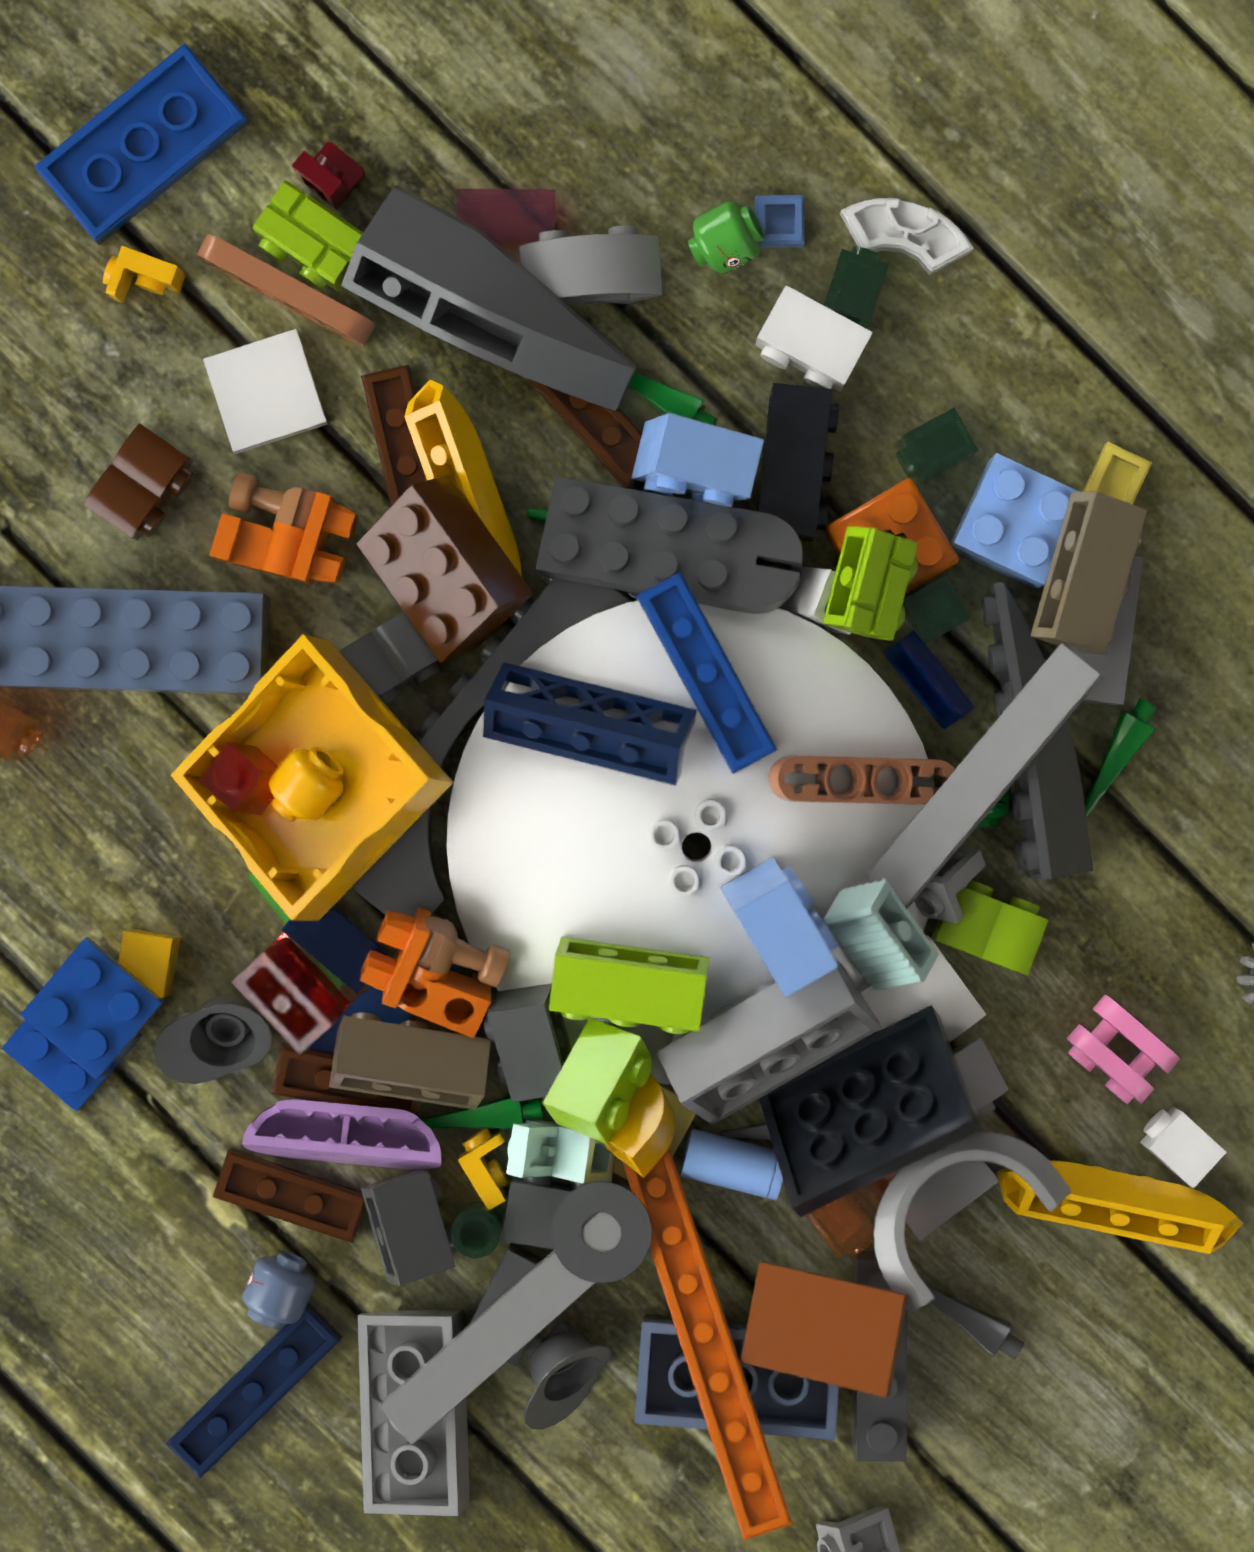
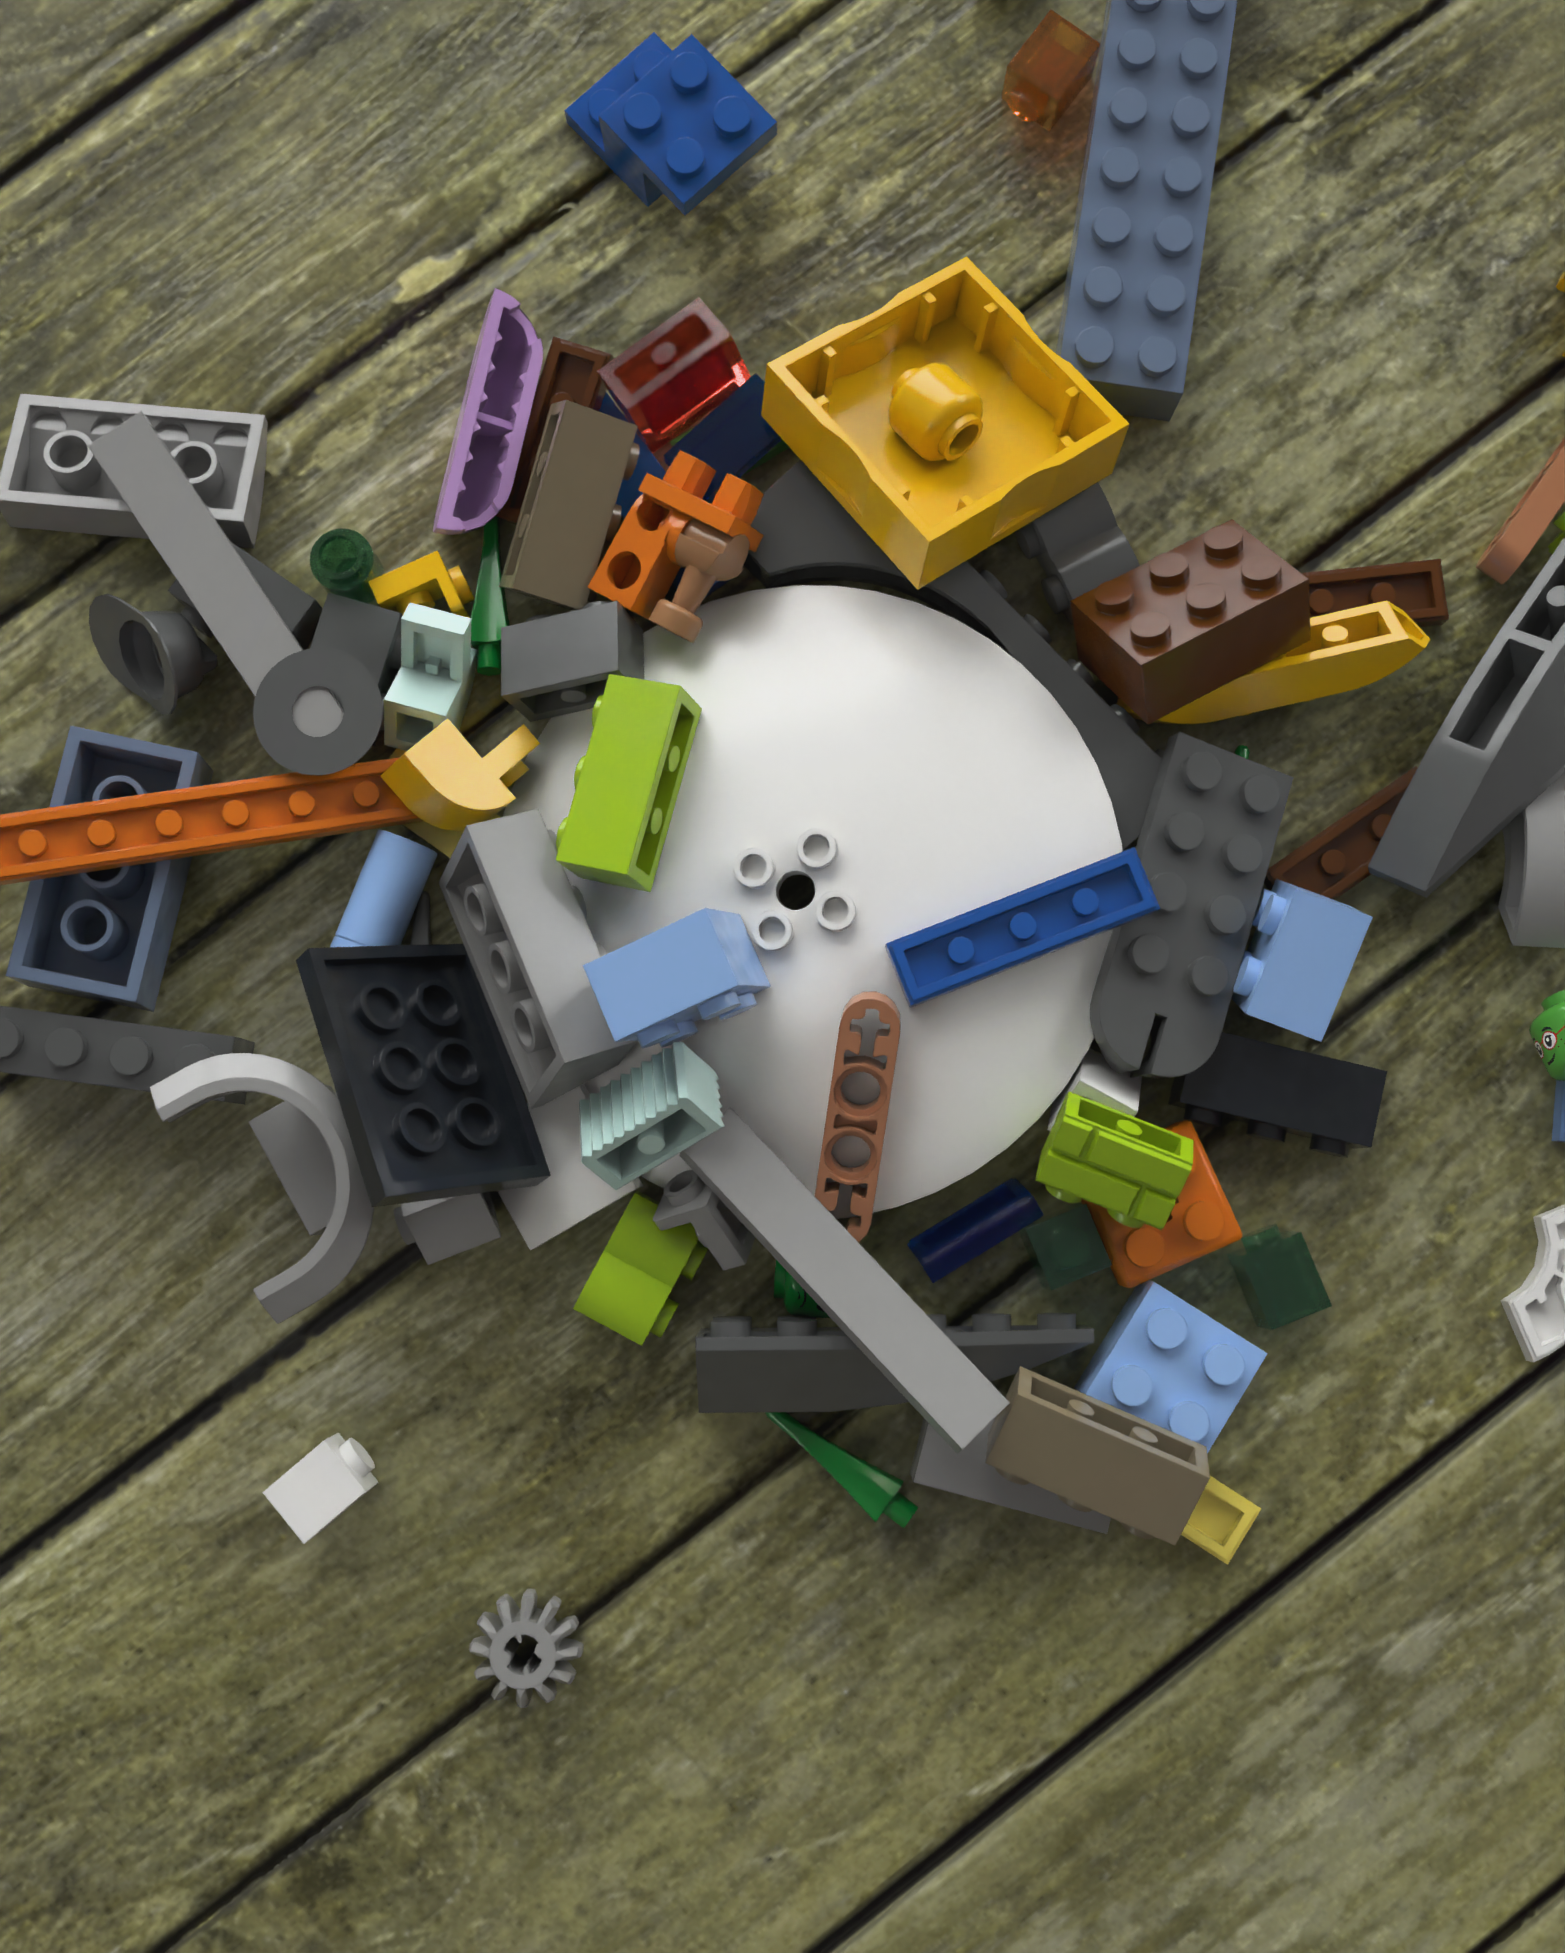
camera: 95 degrees right, 5 degrees down
reddish brown brick [83,423,194,541] -> none
yellow brick [118,929,181,998] -> none
dark grey piece [154,995,272,1084] -> none
dark blue tile [165,1302,342,1479] -> none
clear red brick [199,742,279,815] -> none
white tile [203,329,328,454] -> none
orange hips [209,471,359,586] -> none
reddish brown tile [213,1148,366,1243] -> none
sand blue head [242,1251,315,1329] -> none
dark grey brick [360,1170,457,1286] -> none
dark blue fence [483,662,697,786] -> none
lime brick [543,1017,653,1144] -> none
green piece [629,373,718,426] -> none
dark orange tile [740,1261,909,1398] -> none
white brick [755,285,873,392] -> none
clear orange brick [805,1193,875,1258] -> none
clear green brick [823,246,889,329] -> none
dark grey piece [924,1282,1024,1359] -> none
yellow brick [997,1160,1244,1254] -> none
bright pink brick [1066,994,1180,1105] -> none

